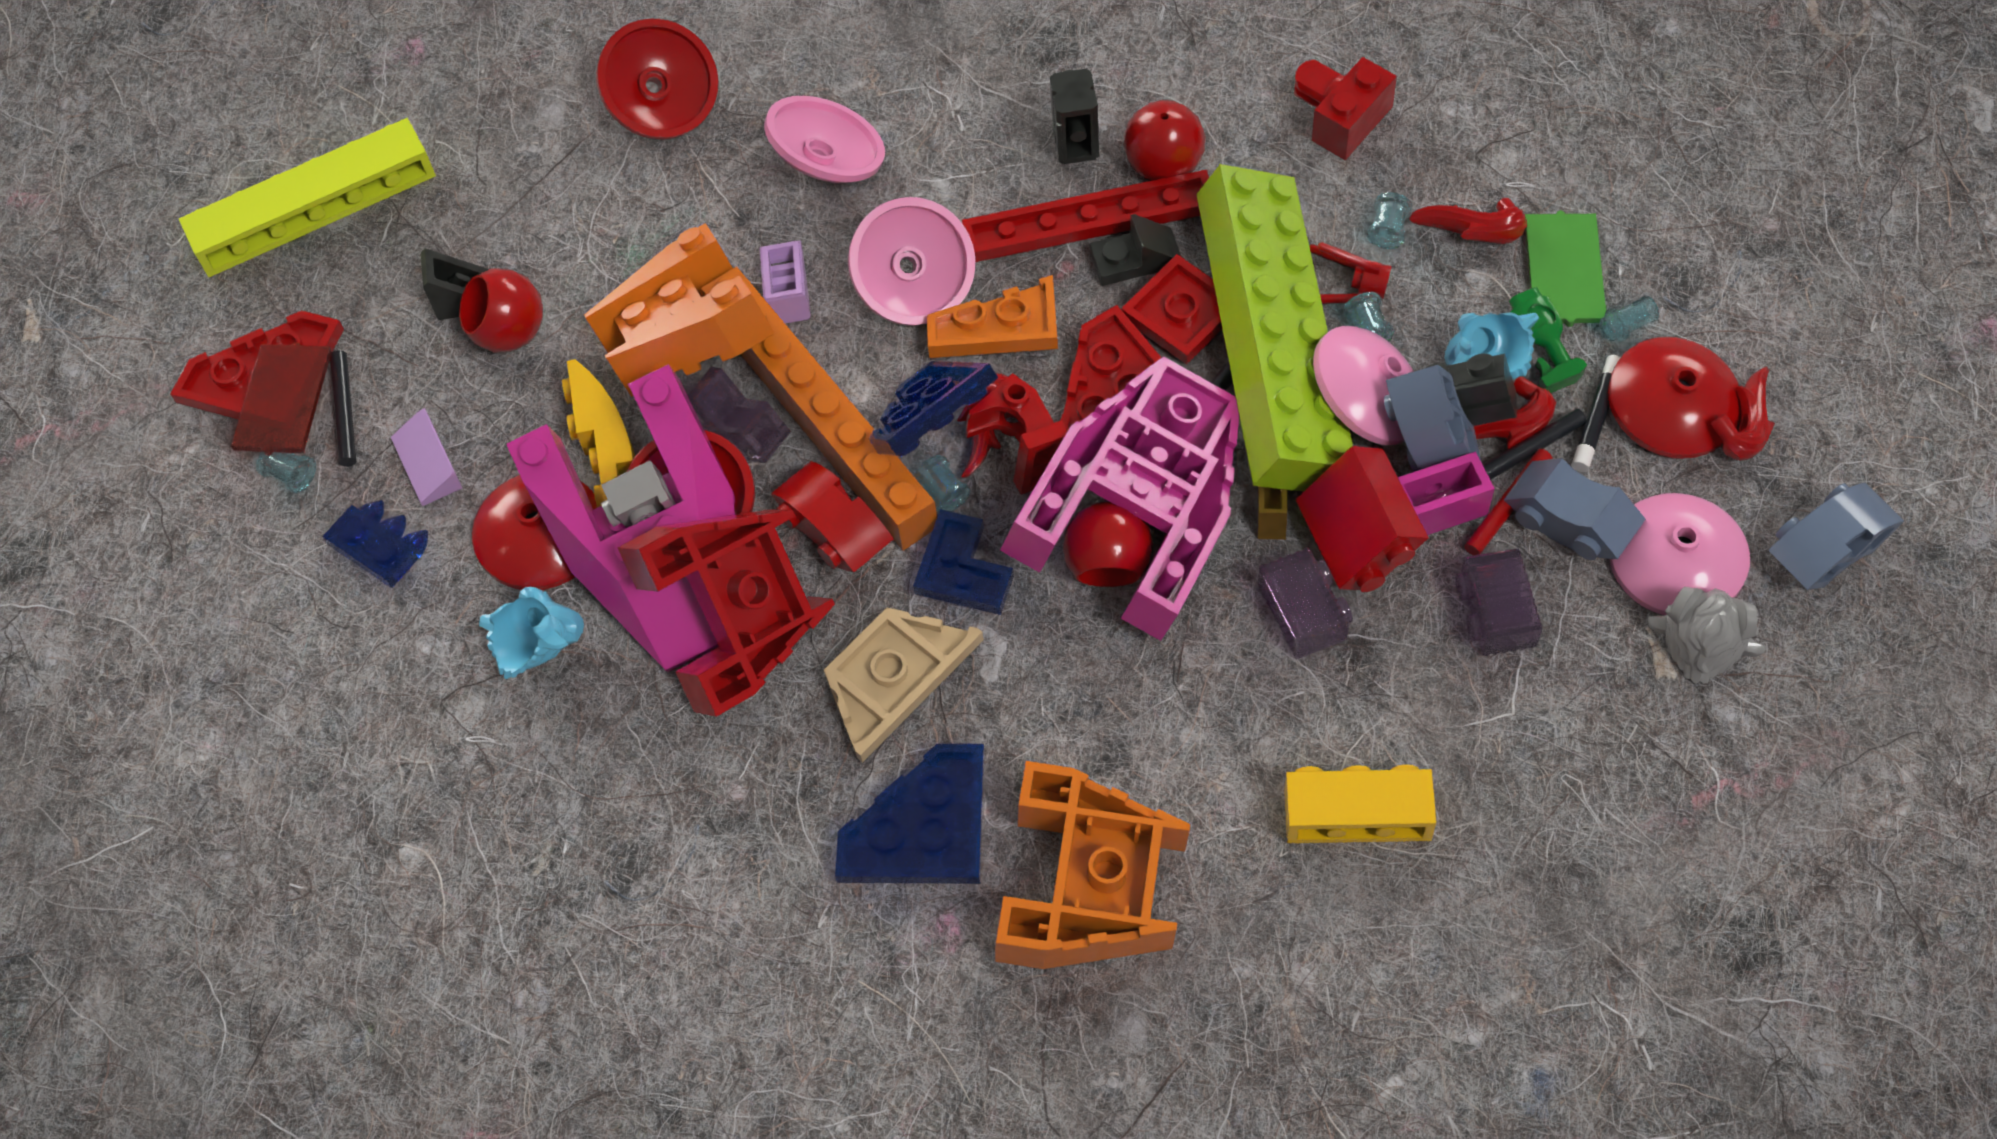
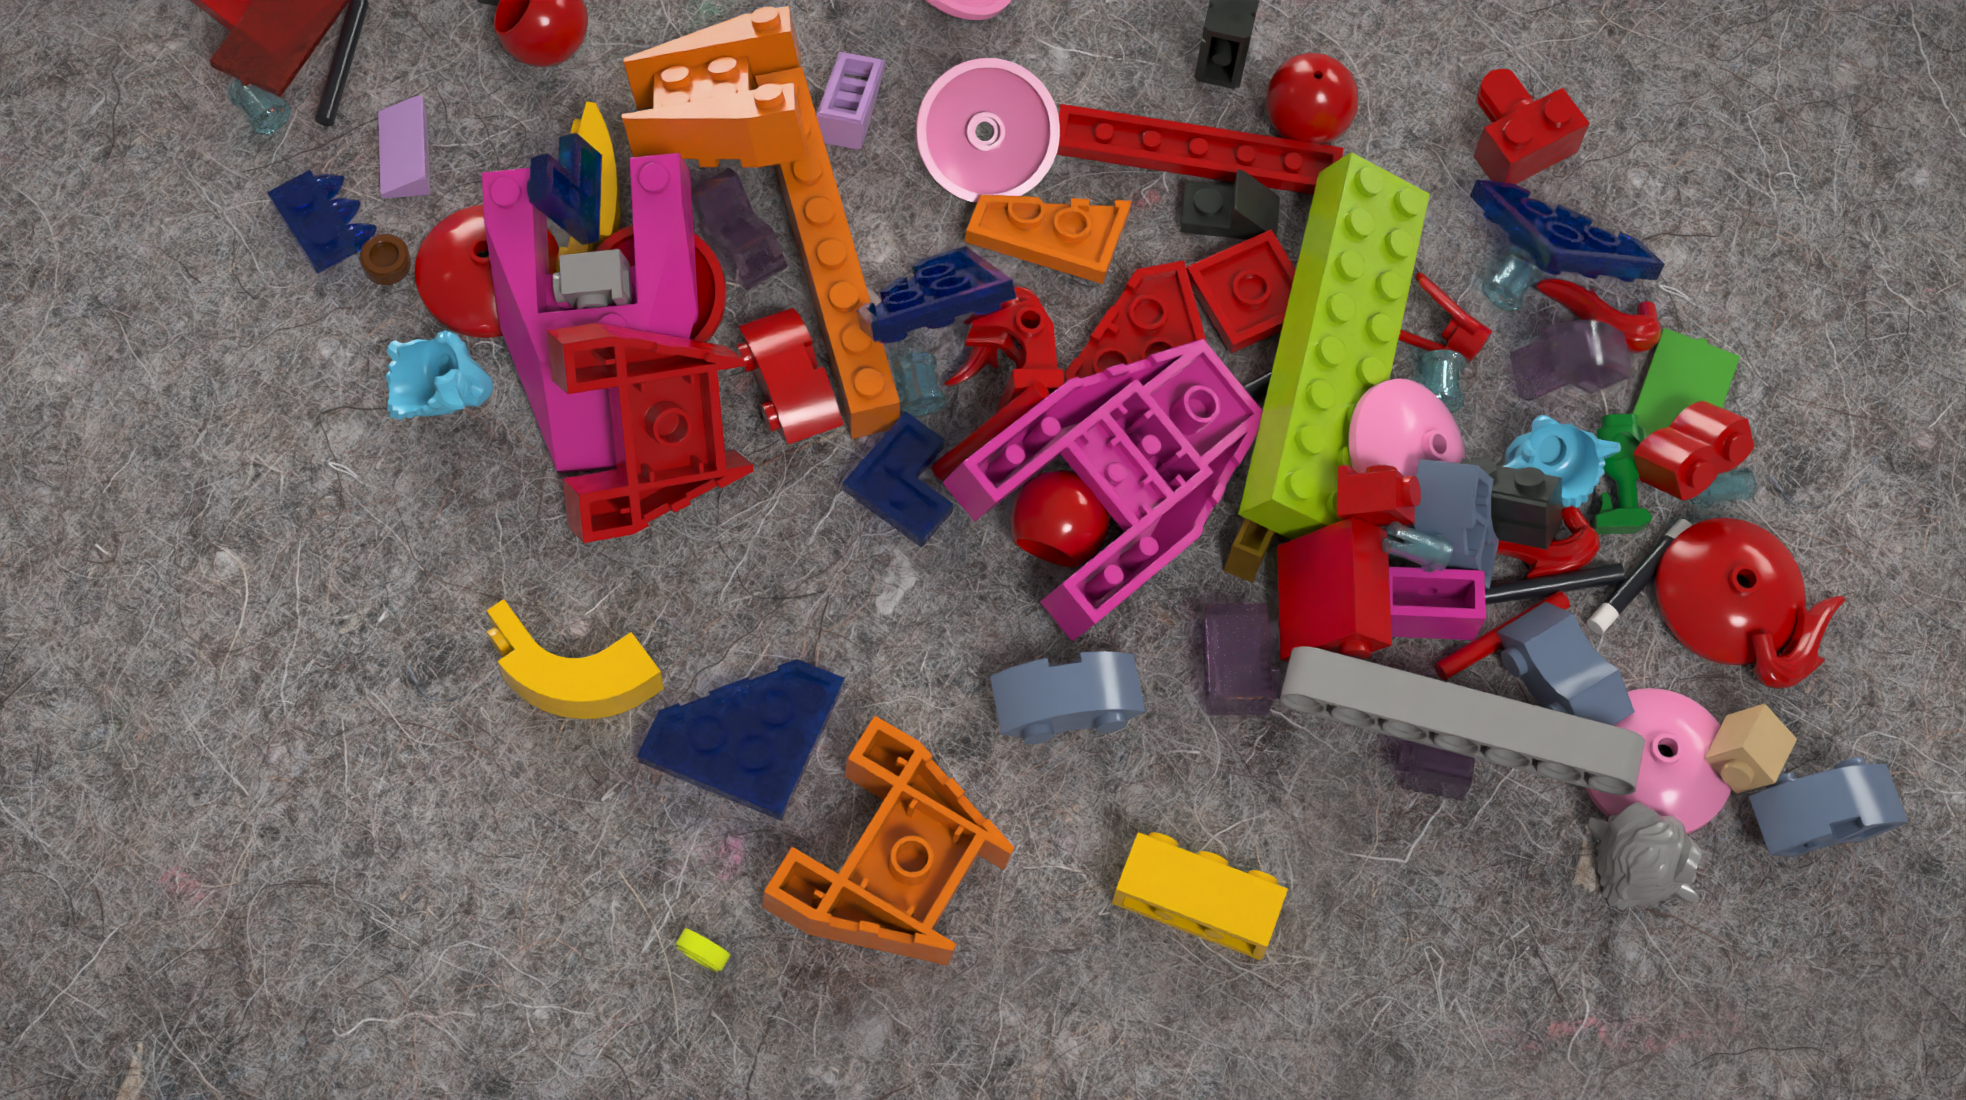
camera: 10 degrees right, 5 degrees up
tan wing [824,607,984,763] -> none
none -> reddish brown tile [360,234,411,285]
none -> yellow arch [486,599,664,719]
none -> clear blue plate [527,133,602,245]
none -> neon yellow tile [675,928,731,973]
none -> red bar [932,381,1049,481]
none -> sand blue brick [990,651,1146,744]
none -> light grey beam [1280,646,1645,795]
none -> red brick [1337,465,1421,527]
none -> clear light blue pin [1382,521,1452,573]
none -> clear blue plate [1469,180,1665,282]
none -> clear purple brick [1510,320,1633,402]
none -> red brick [1633,401,1755,500]
none -> tan brick [1704,703,1797,794]

